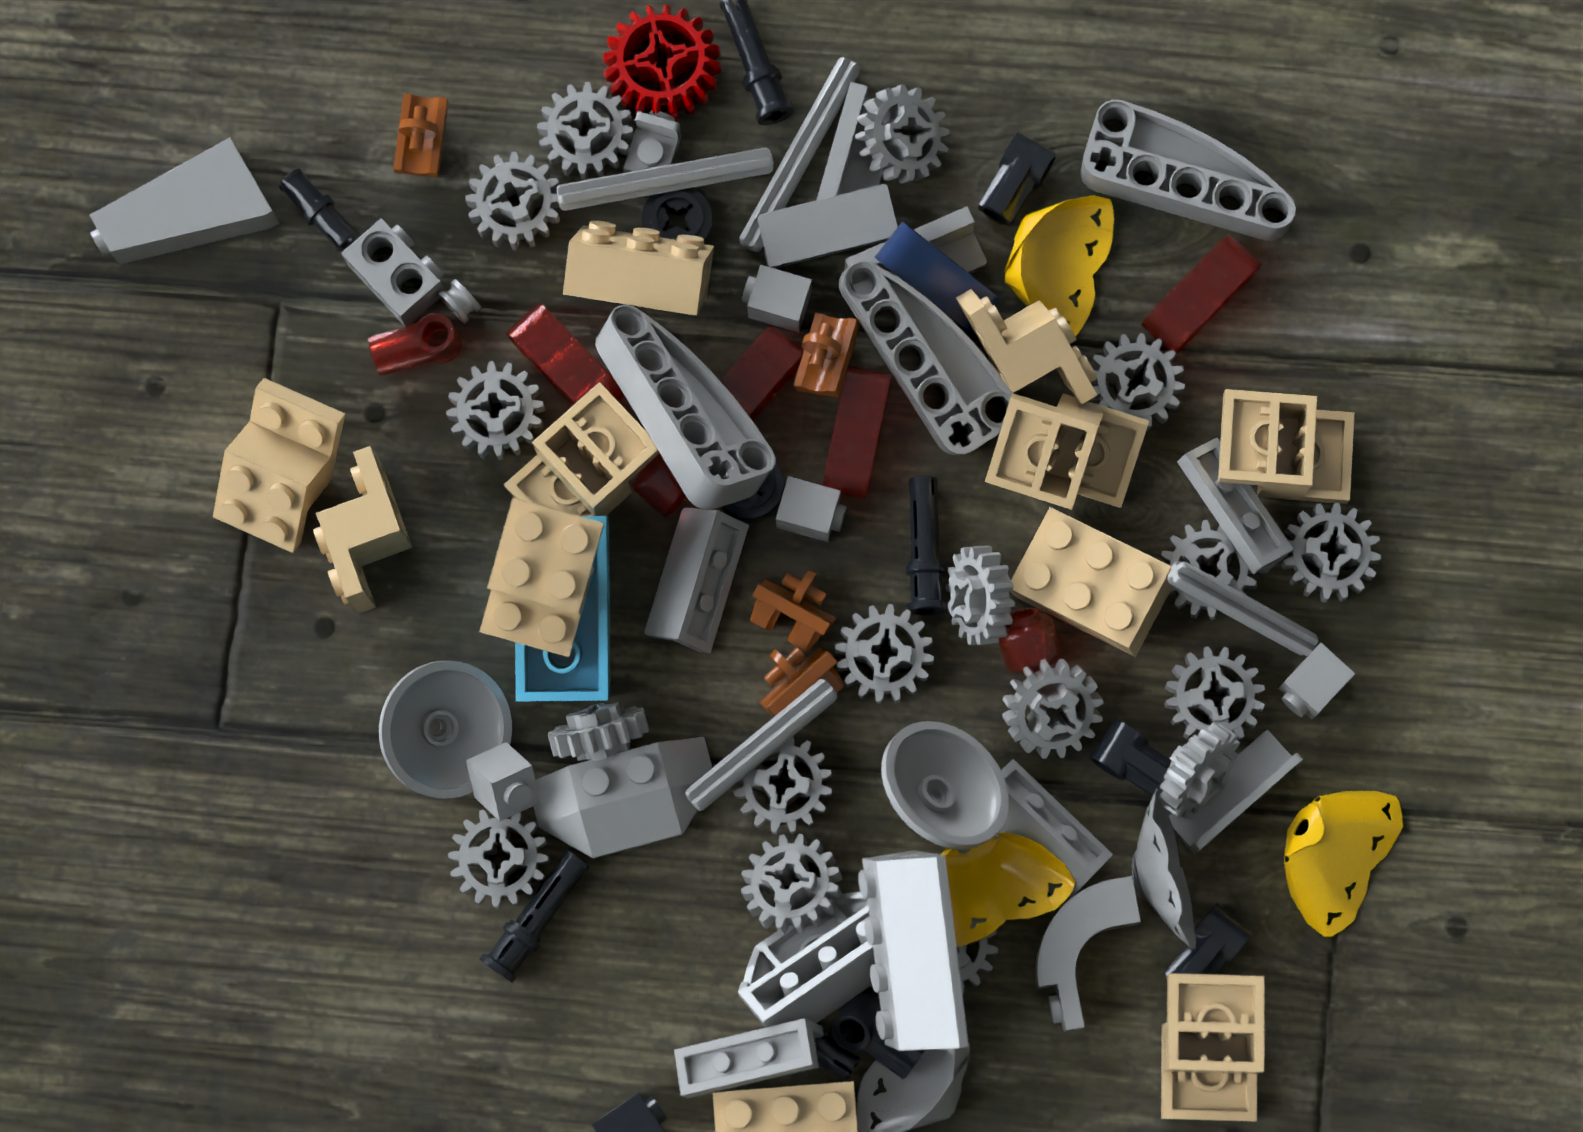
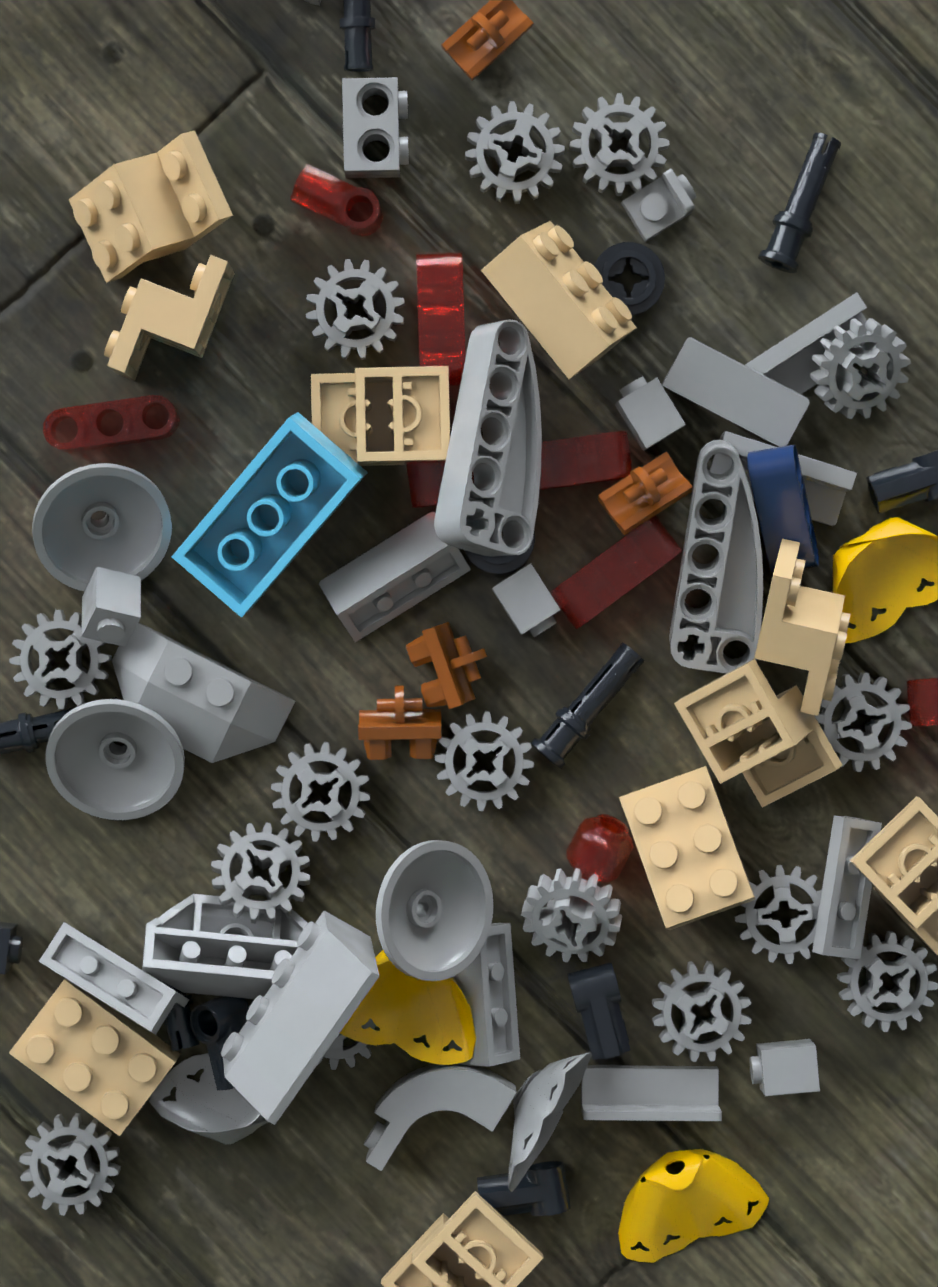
camera: 40 degrees right, 10 degrees up
light grey bush [438,279,482,323] -> none
tan bracket [479,498,605,657] -> none
light grey gear [548,702,649,761] -> none
light grey axle [556,147,773,211] -> none
red gear [603,3,722,122] -> none
light grey axle [685,679,837,811] -> none
light grey axle [740,57,859,252] -> none
light grey gear [945,546,1015,645] -> none
light grey gear [1158,722,1240,818] -> none
light grey axle [1167,561,1318,656] -> none
none -> clear red beam [43,395,180,452]
none -> light grey dish [46,699,185,820]

